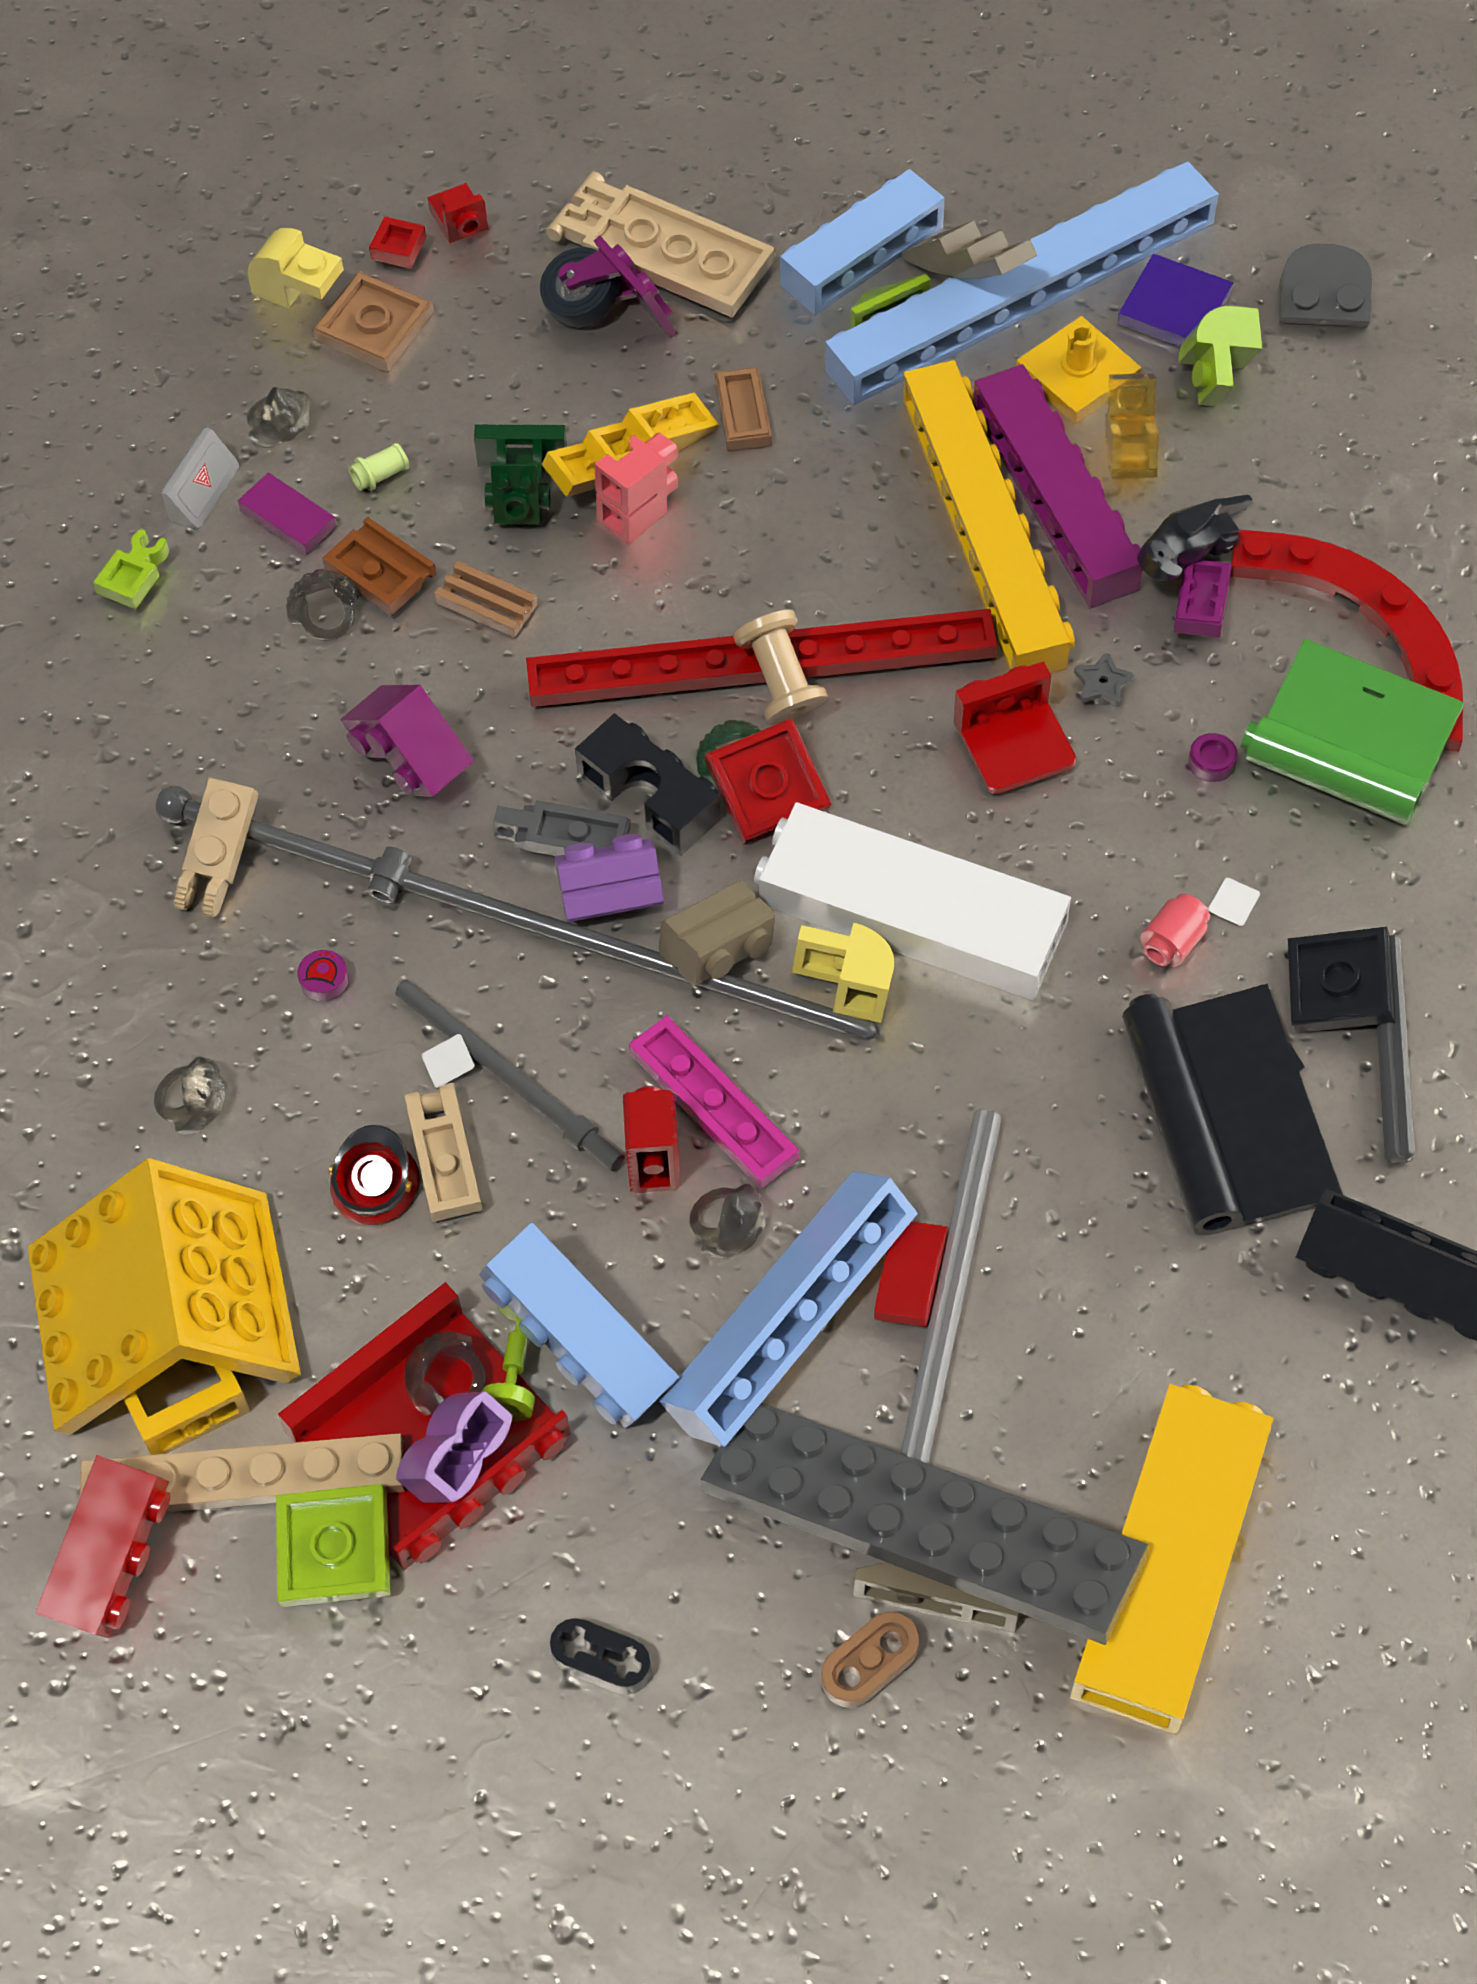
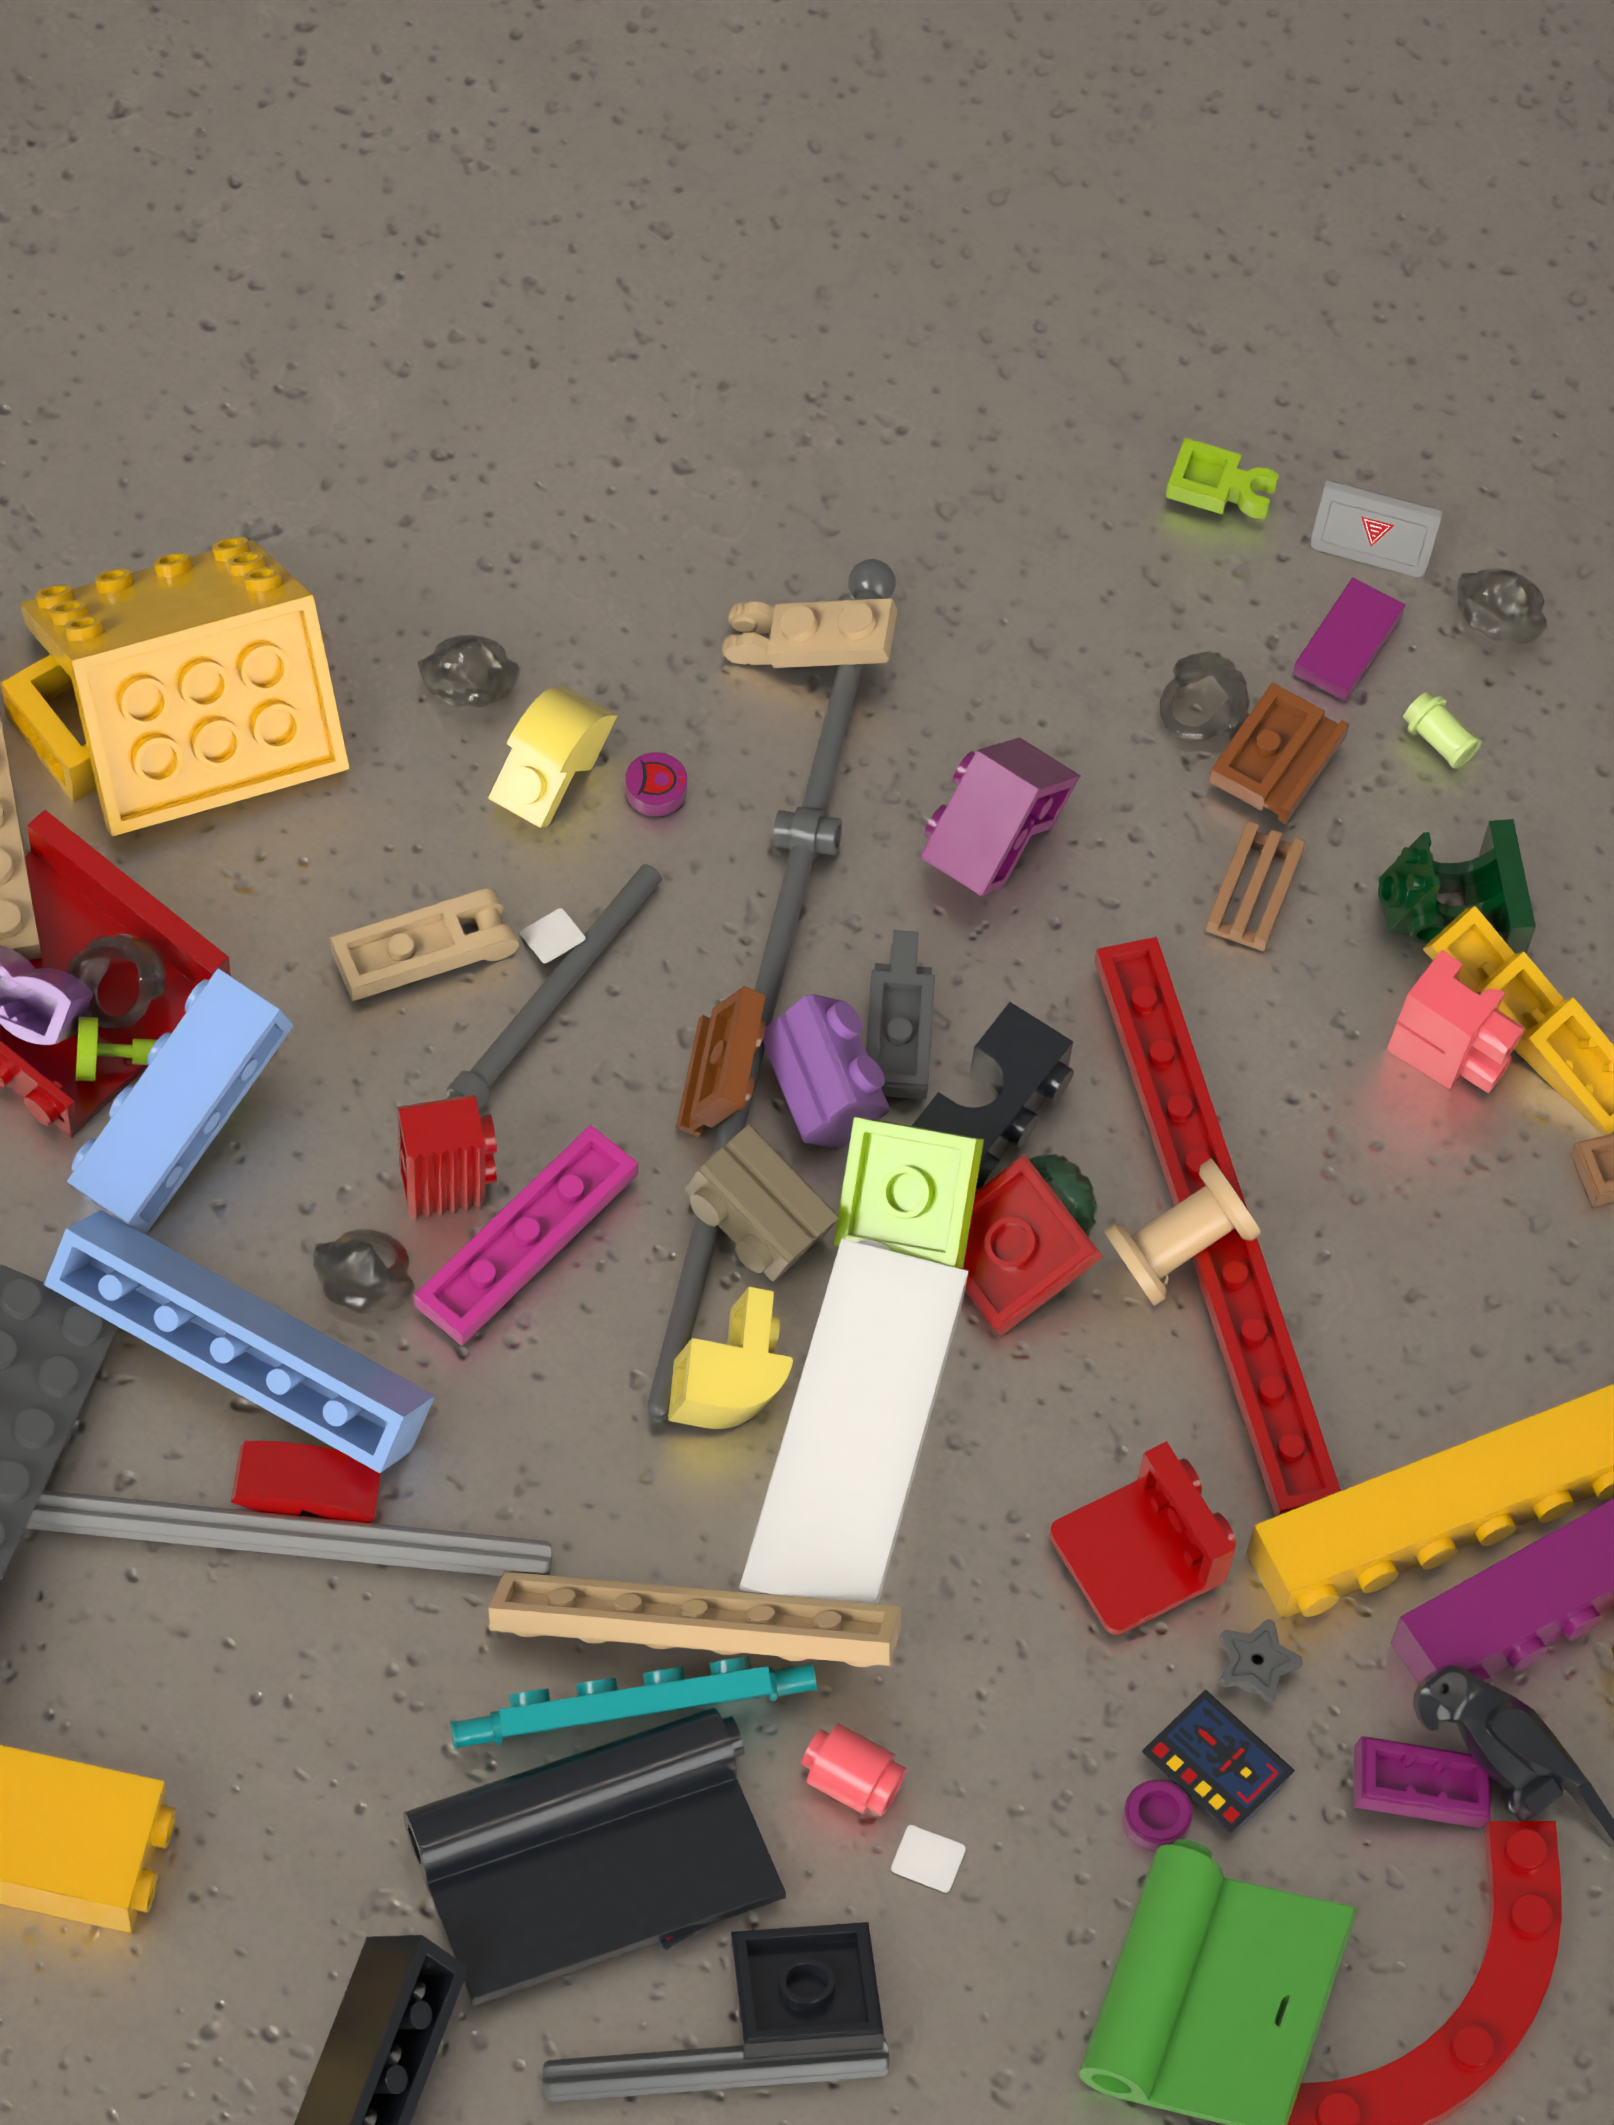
camera: 75 degrees right, 0 degrees up
red piece [329,1125,420,1225] -> none
none -> teal plate [450,1656,817,1750]
none -> light yellow brick [488,686,618,828]
none -> tan plate [488,1571,901,1667]
none -> dark orange plate [676,986,766,1138]
none -> plate [833,1117,984,1268]
none -> piece [1141,1689,1295,1833]

